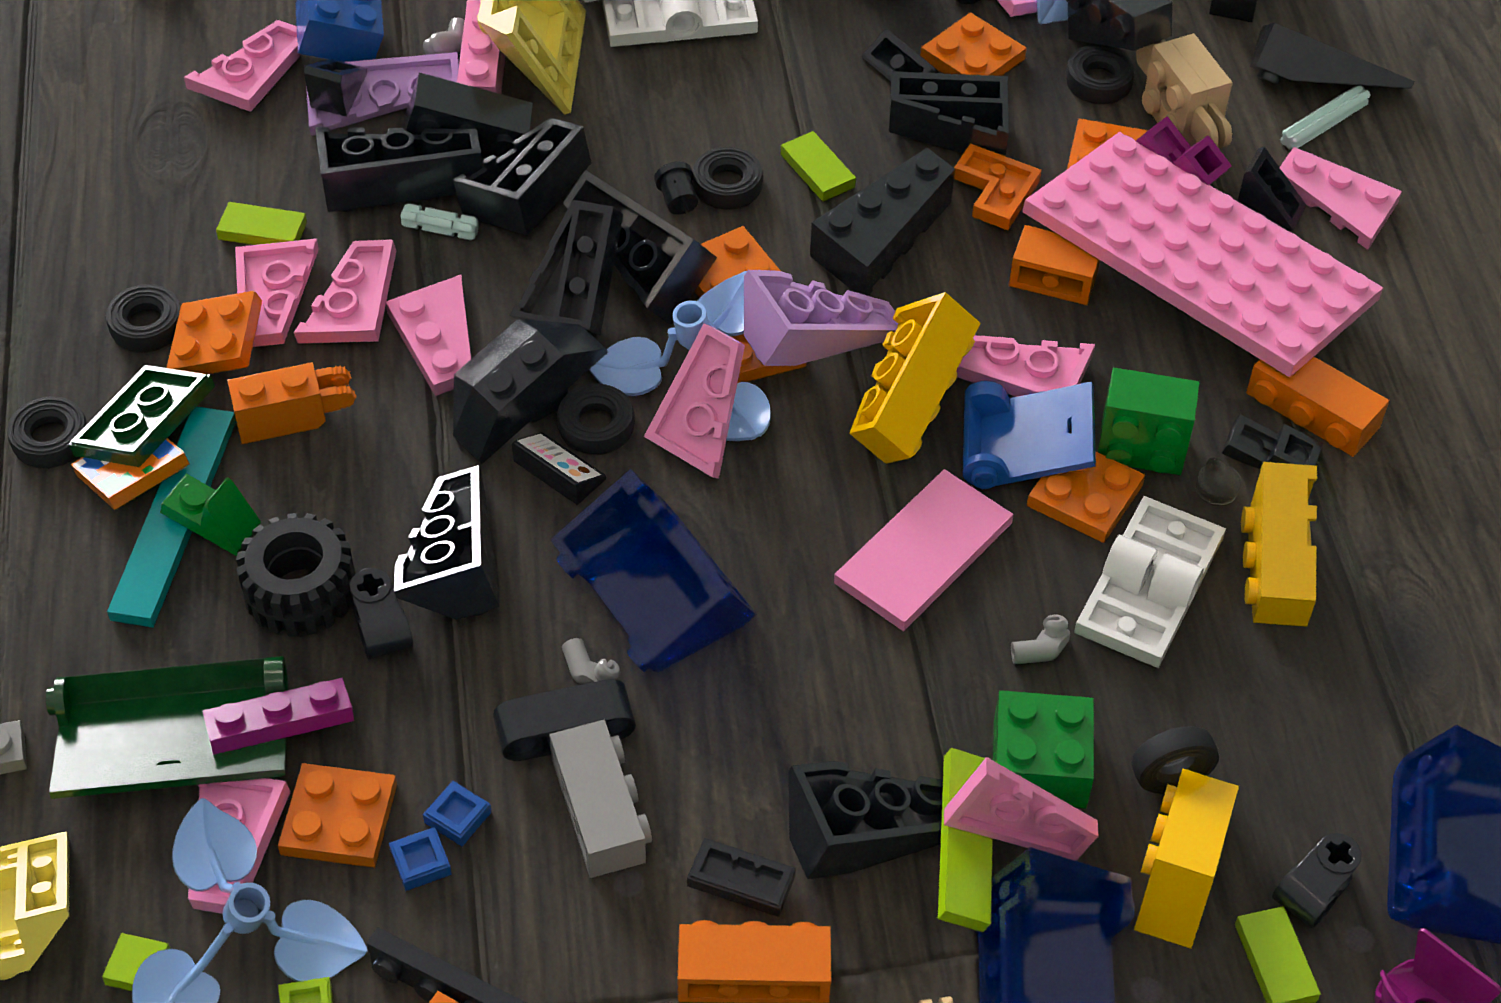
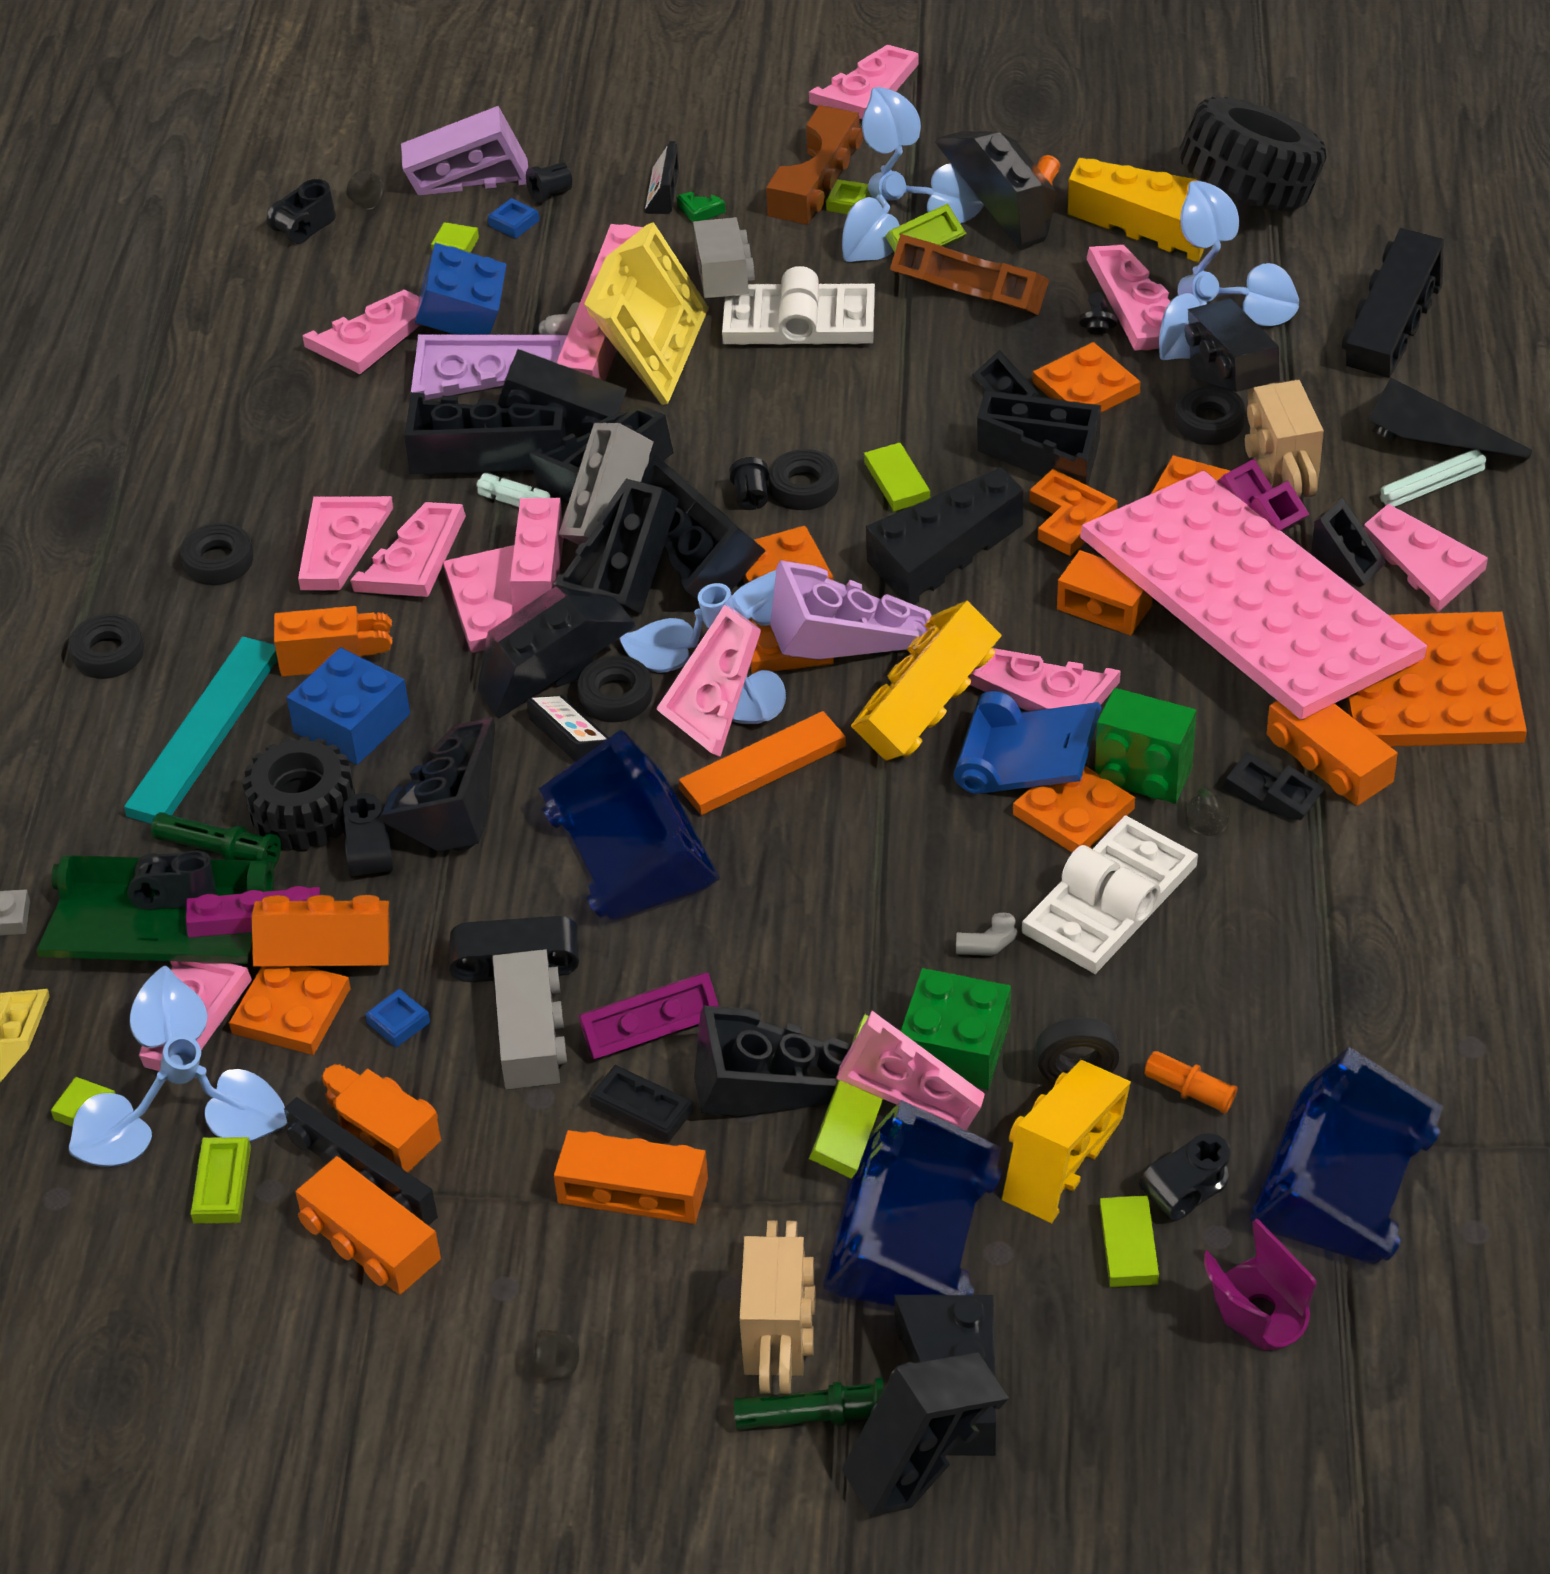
camera: 15 degrees right, 5 degrees down
dark green tile [68,365,215,467] -> none
orange tile [71,438,189,510] -> none
green slope [160,473,261,556] -> none
orange plate [166,290,262,374] -> none
lime tile [216,202,307,245] -> none
black slope [304,59,368,117] -> none
blue tile [389,827,452,891] -> none
light grey arm [562,638,620,684] -> none
bright pink tile [834,469,1014,631] -> none
yellow wedge [1241,462,1317,627] -> none
none -> black piece [128,851,217,910]
none -> dark green pin [151,812,281,869]
none -> orange brick [252,895,390,966]
none -> blue brick [286,647,410,765]
none -> orange hinge [321,1064,441,1172]
none -> bright pink brick [510,498,564,614]
none -> light grey brick [558,423,653,545]
none -> magenta plate [578,972,719,1059]
none -> orange tile [679,711,846,815]
none -> orange axle [1144,1051,1238,1114]
none -> orange plate [1346,611,1527,747]

